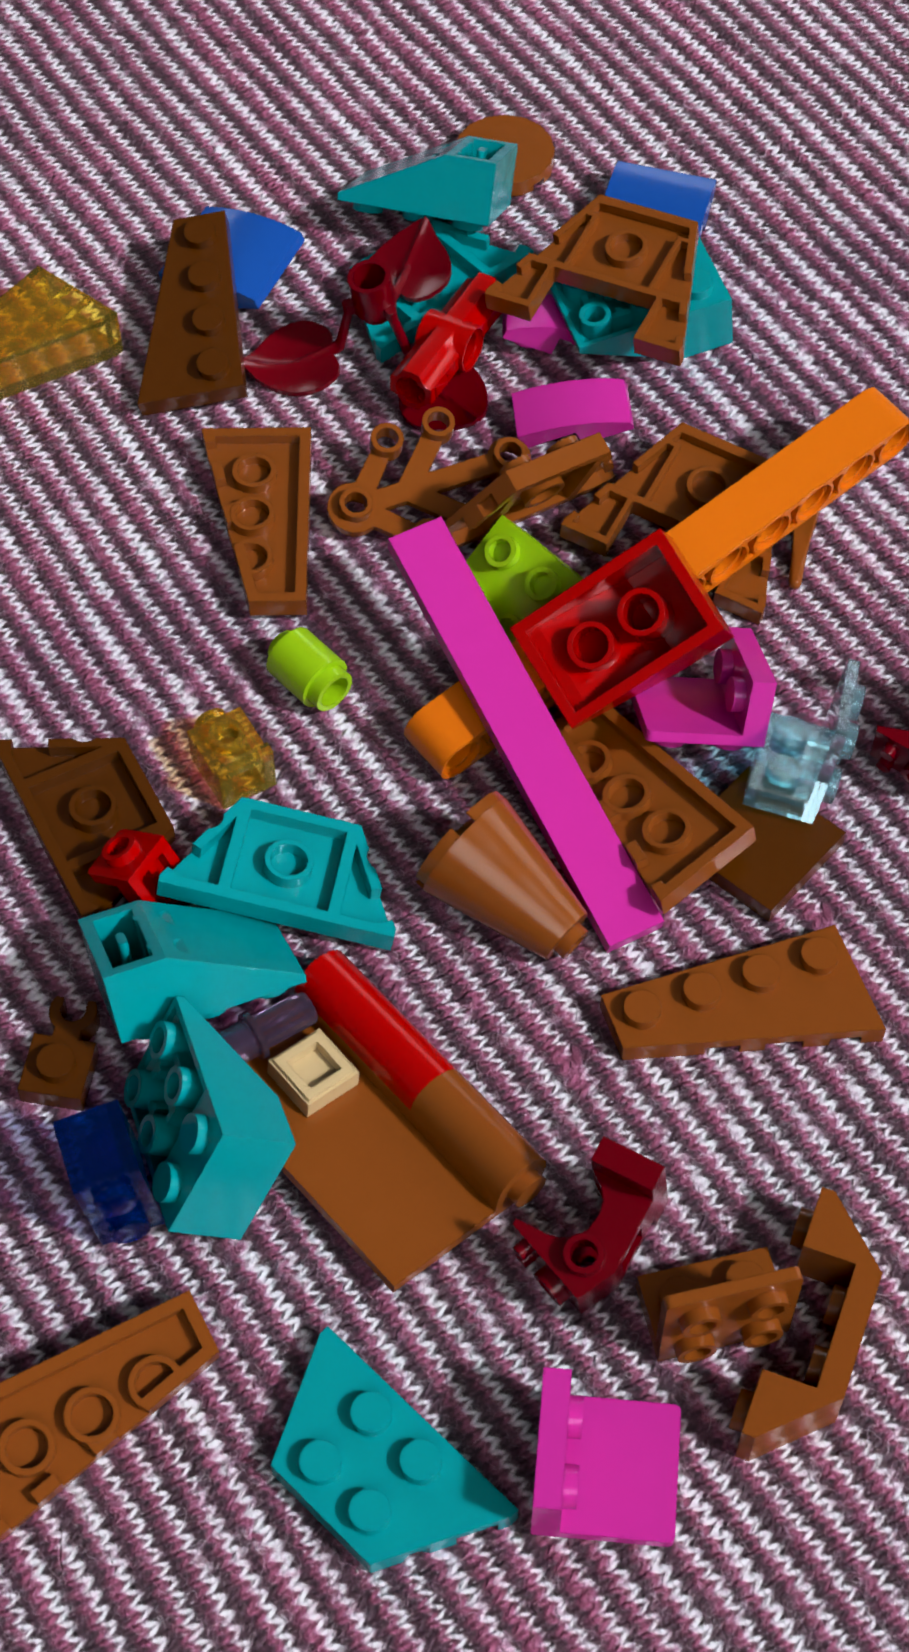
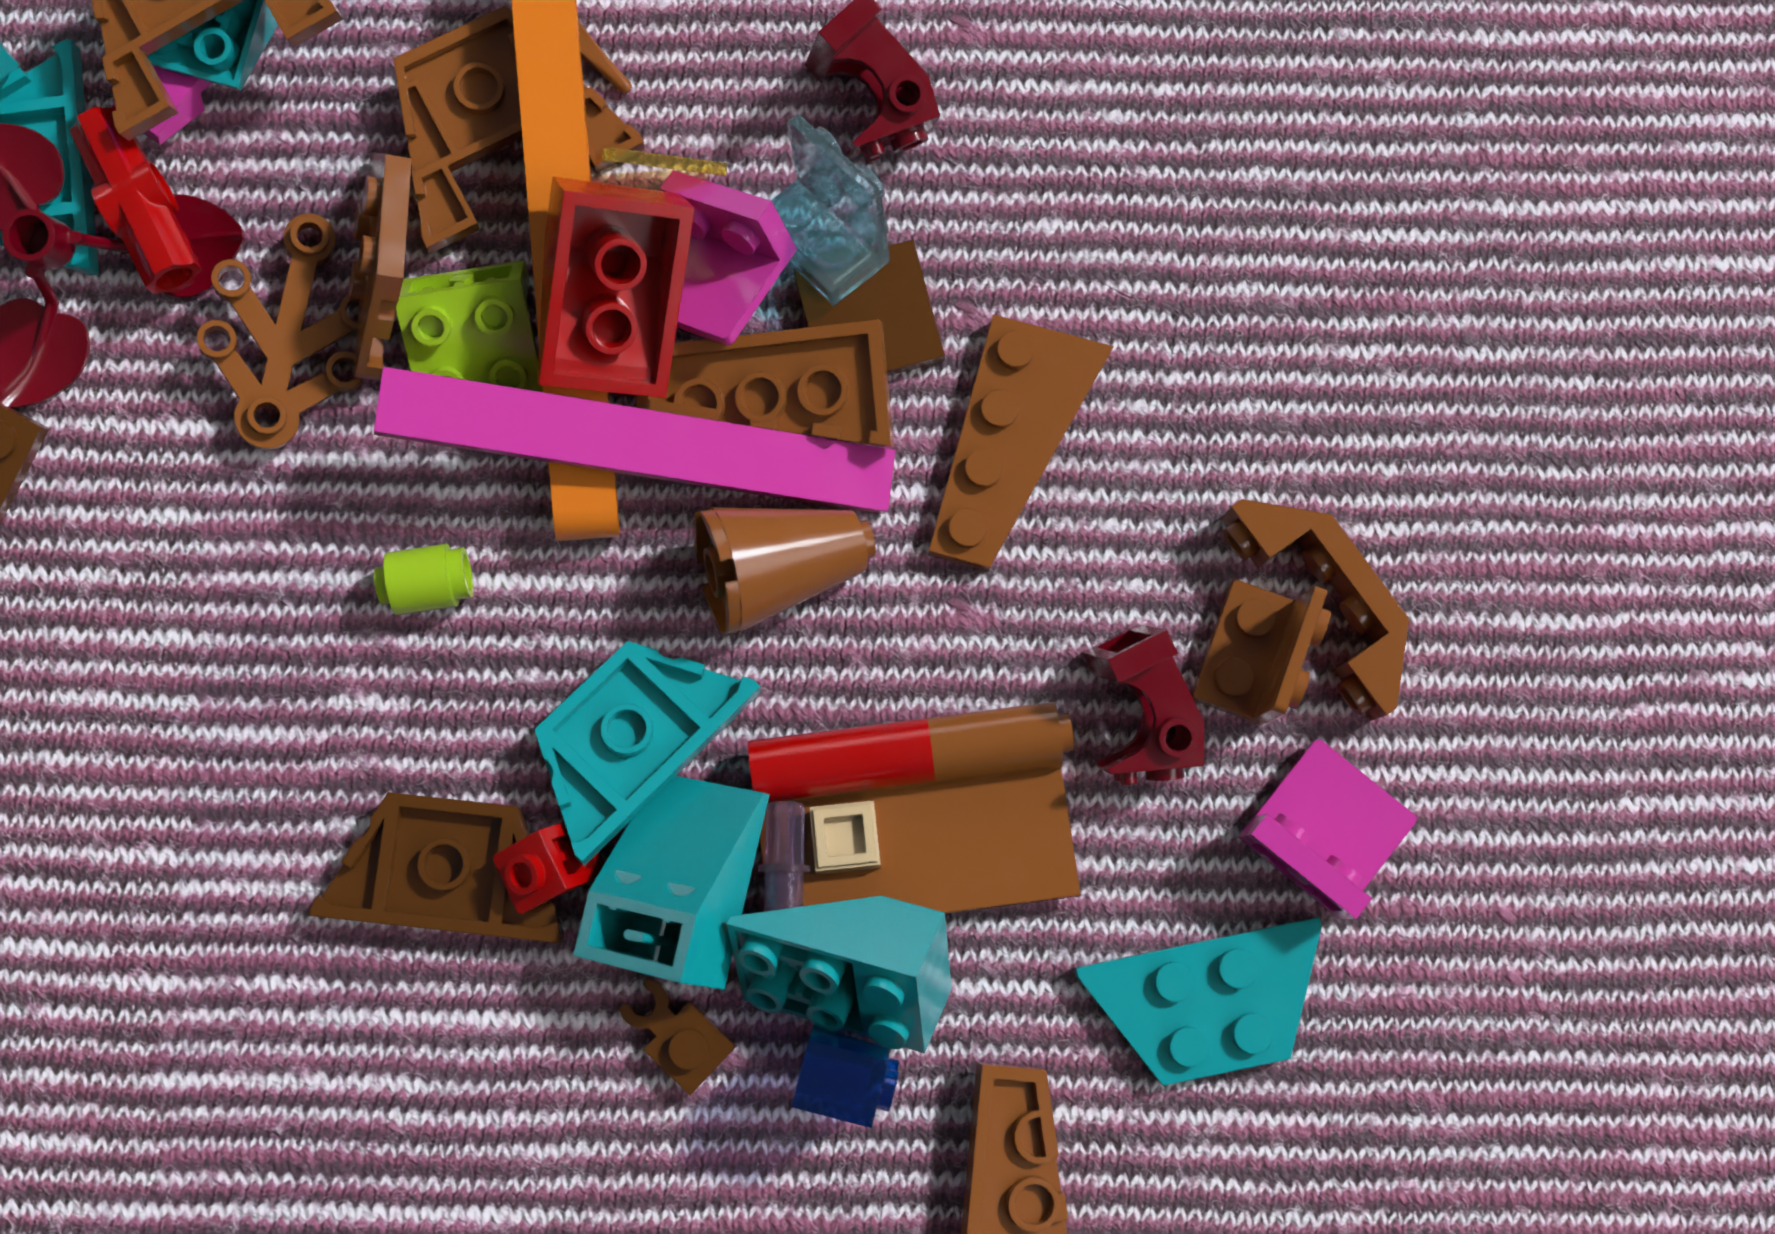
camera: 60 degrees left, 25 degrees up
clear yellow brick [187,707,277,809] -> none
dark orange wing [201,427,312,616] -> none
dark pink slope [511,378,634,448] -> none
none -> clear yellow piece [602,147,727,176]

